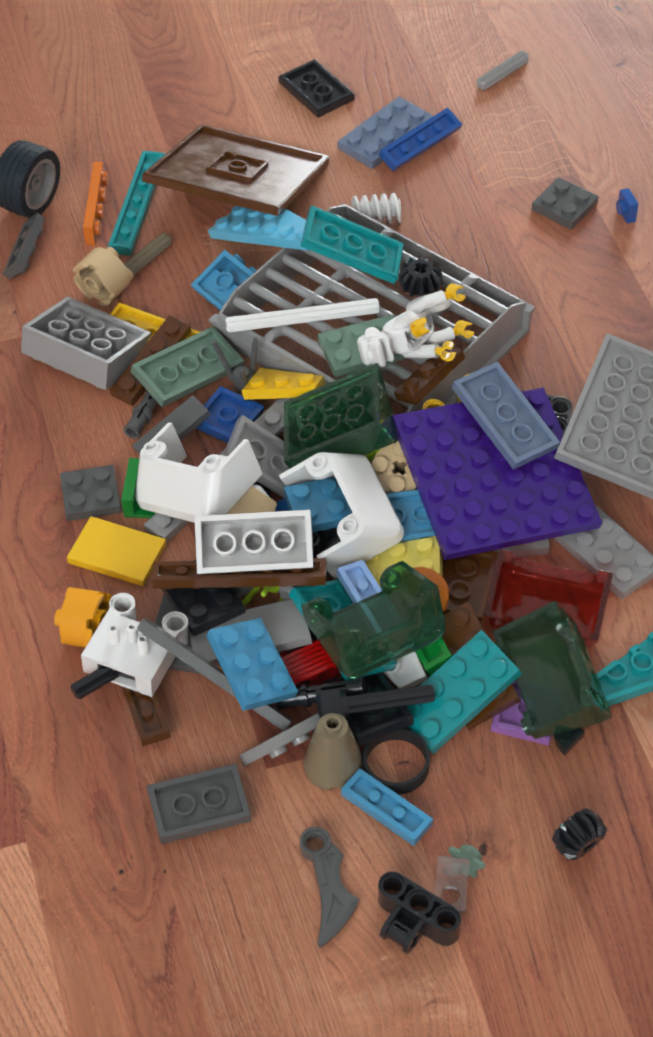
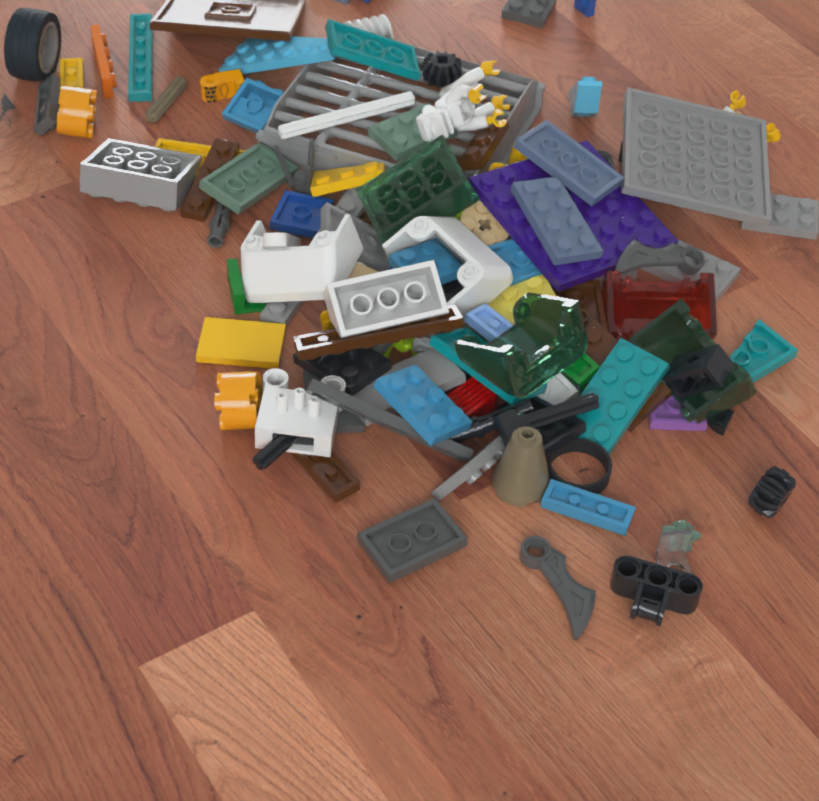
camera: 20 degrees left, 5 degrees down
dark grey plate [60,465,121,521] -> none
tan brick [73,247,133,306] -> none
dark grey tile [132,395,211,455] -> none
none -> light orange brick [57,86,97,139]
none -> yellow tile [59,58,84,96]
none -> light orange leg [200,69,244,103]
none -> white beam [263,232,301,248]
none -> sand blue plate [510,176,603,266]
none -> medium azure slope [569,77,602,117]
none -> dark grey piece [614,239,705,277]
none -> black brick [663,344,735,398]

